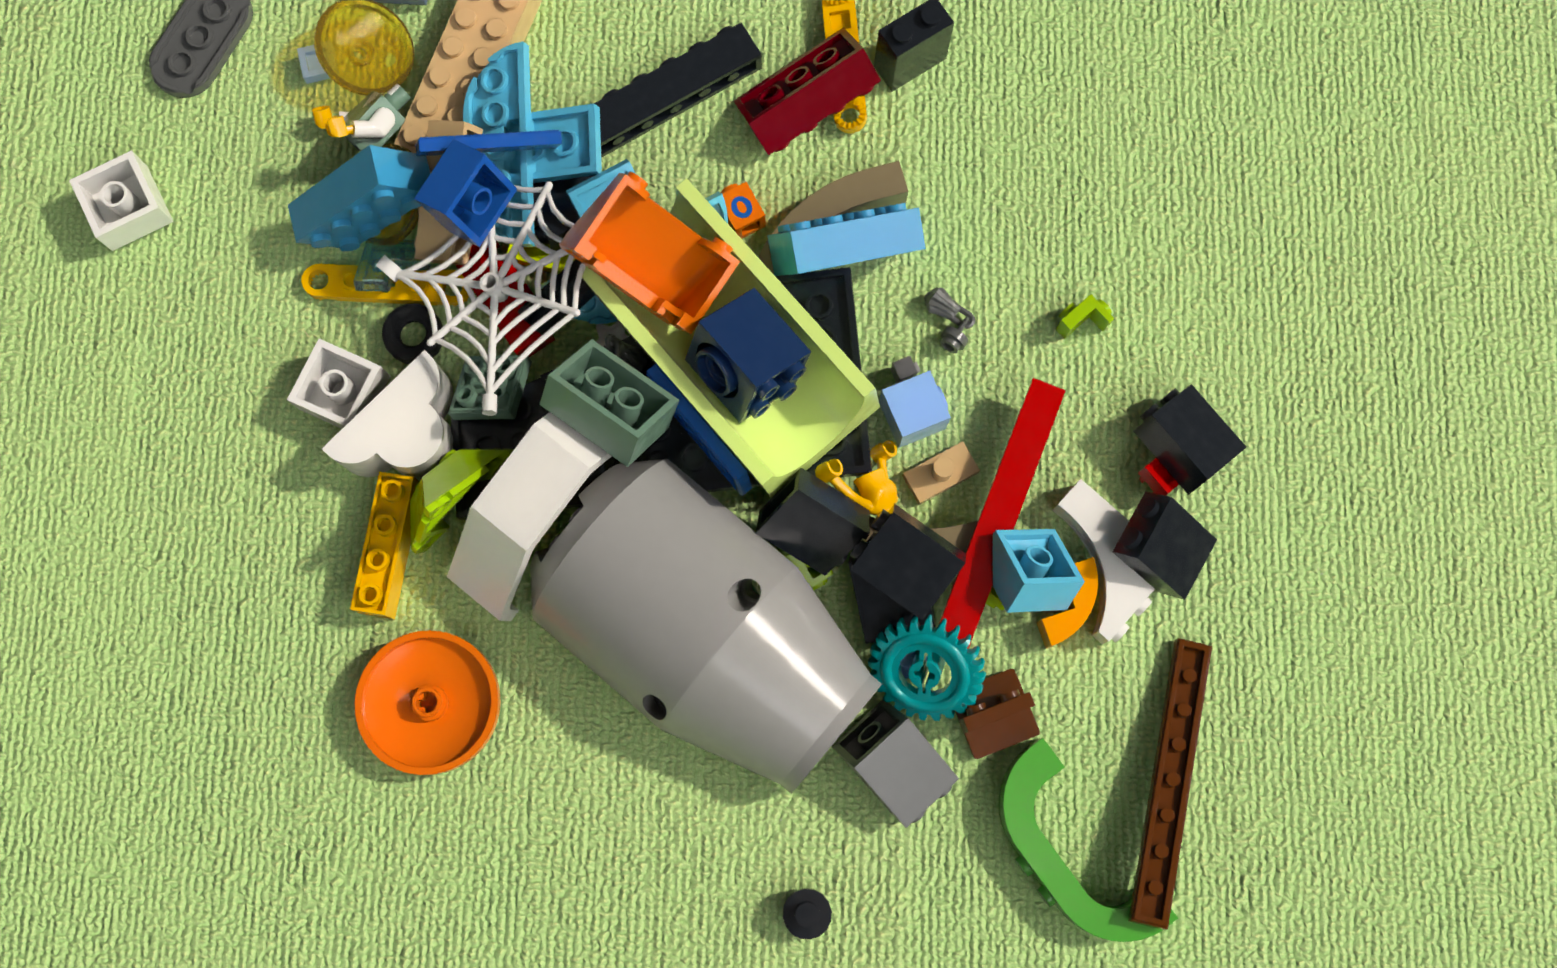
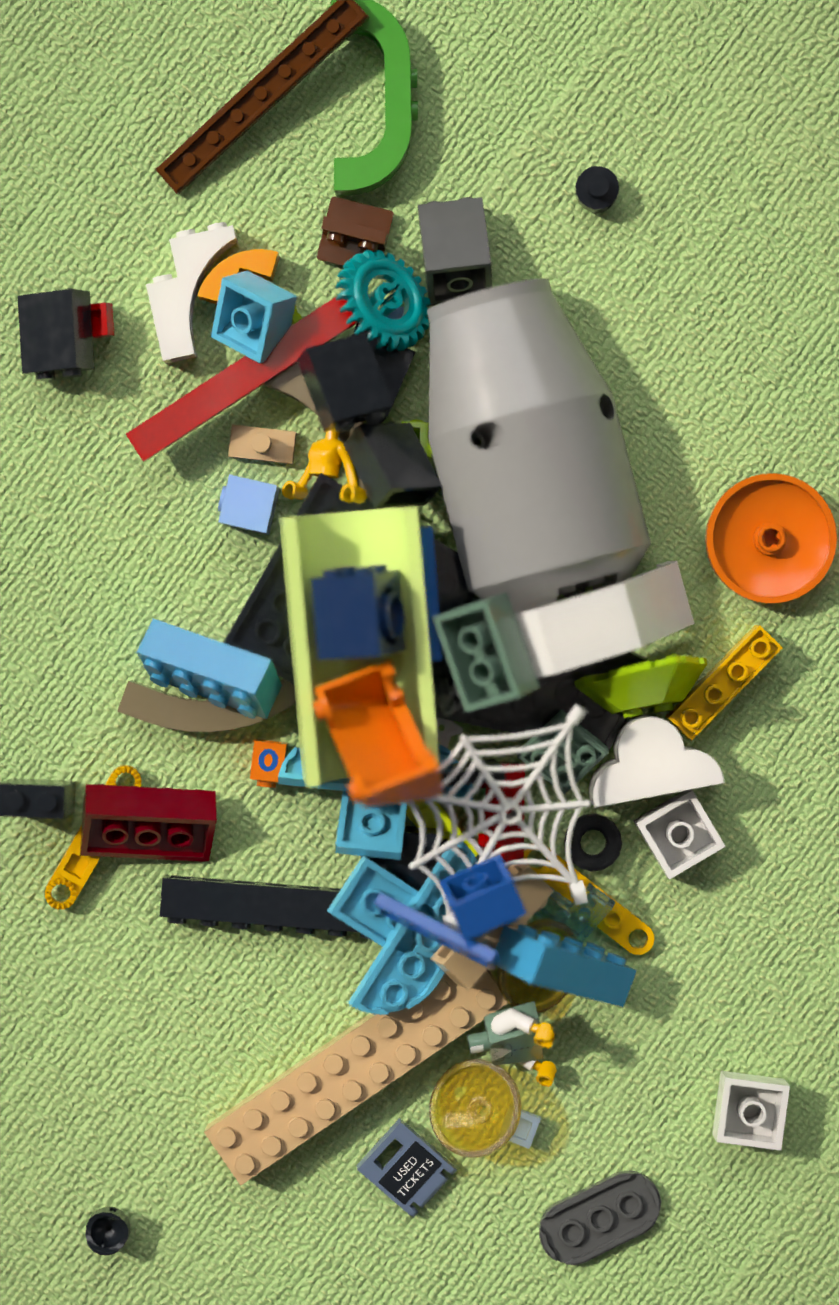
camera: 145 degrees left, 10 degrees up
flat silver piece [891,356,920,384] -> none
dark grey piece [924,287,975,353] -> none
lime bracket [1056,294,1114,339] -> none
black brick [1112,491,1217,600] -> none

